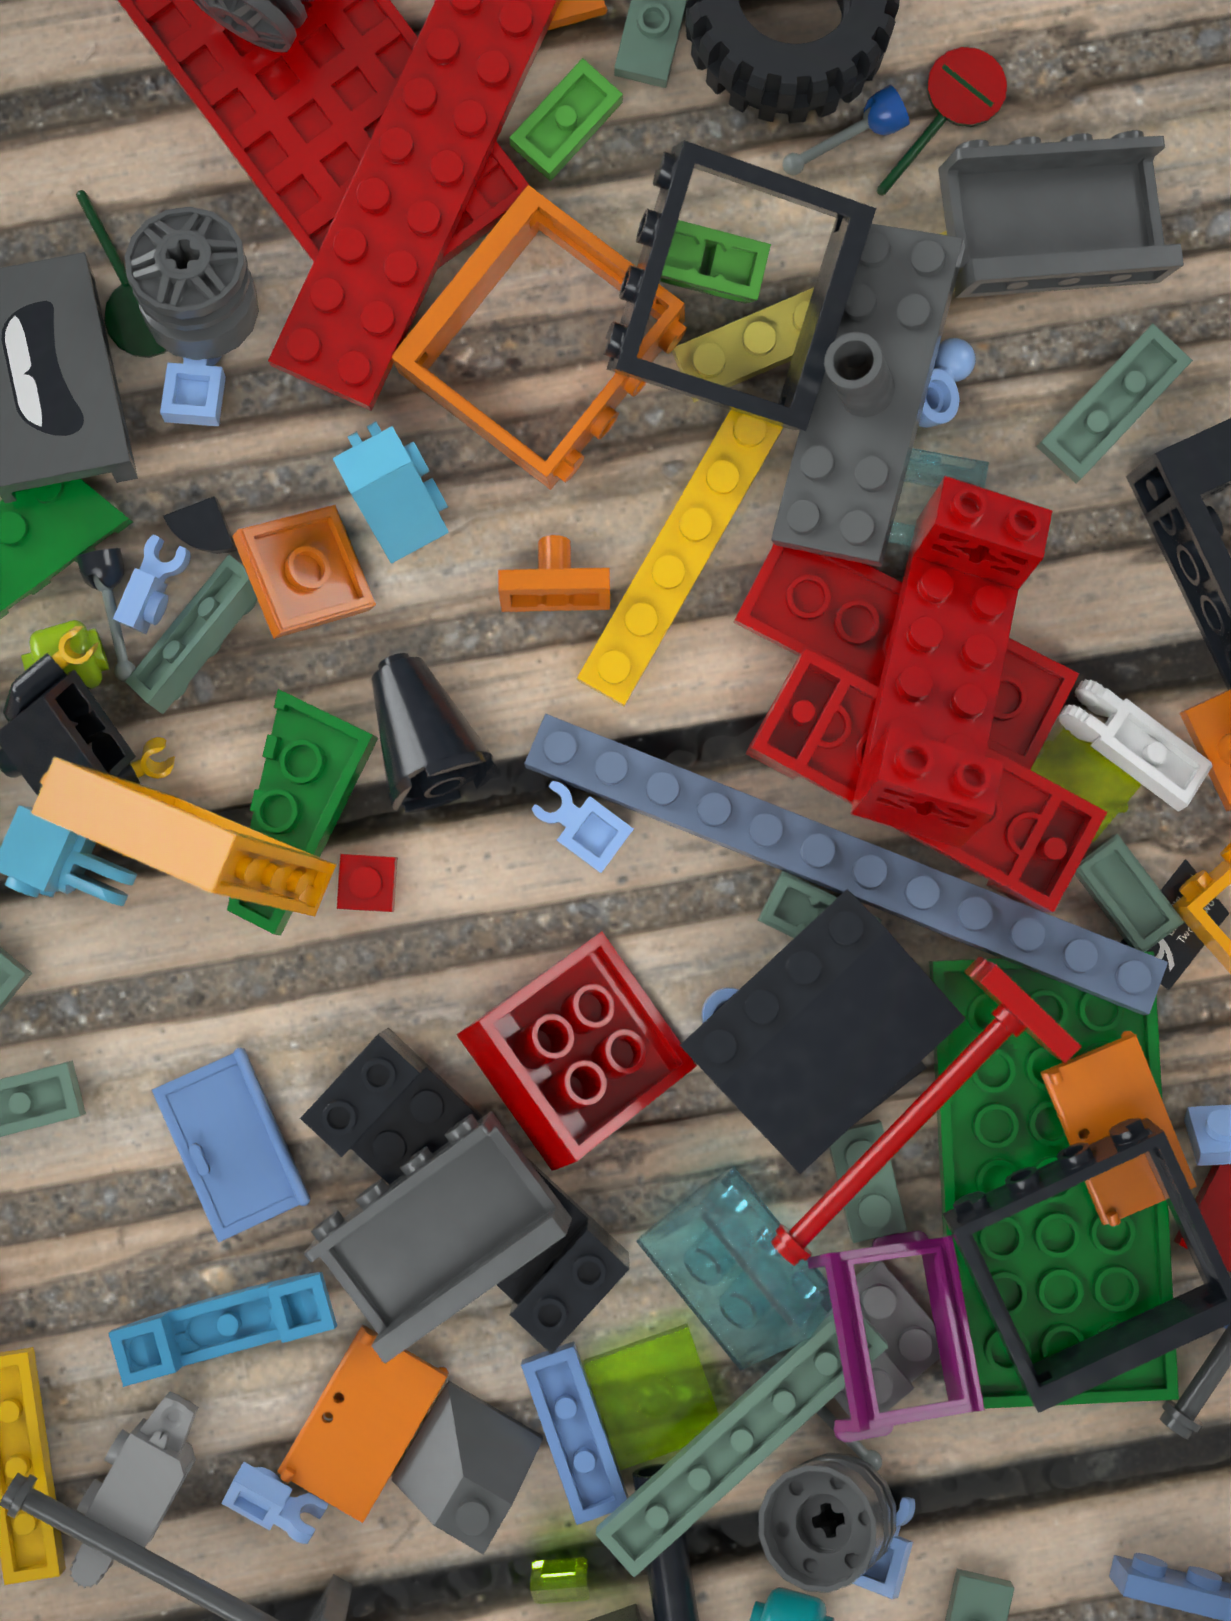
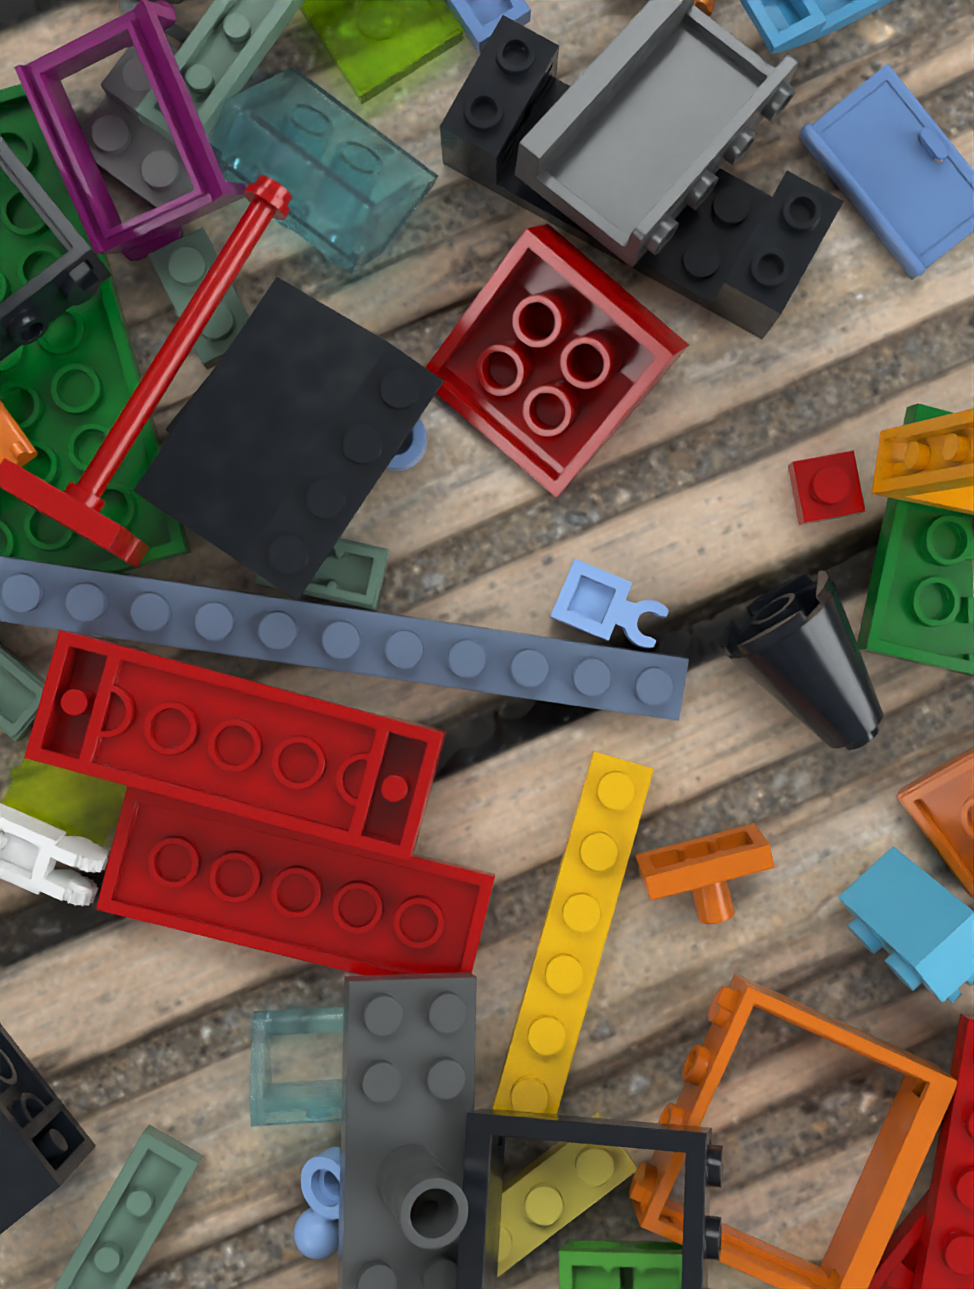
camera: 175 degrees right, 0 degrees up
red plate [850,476,1053,848] -> none

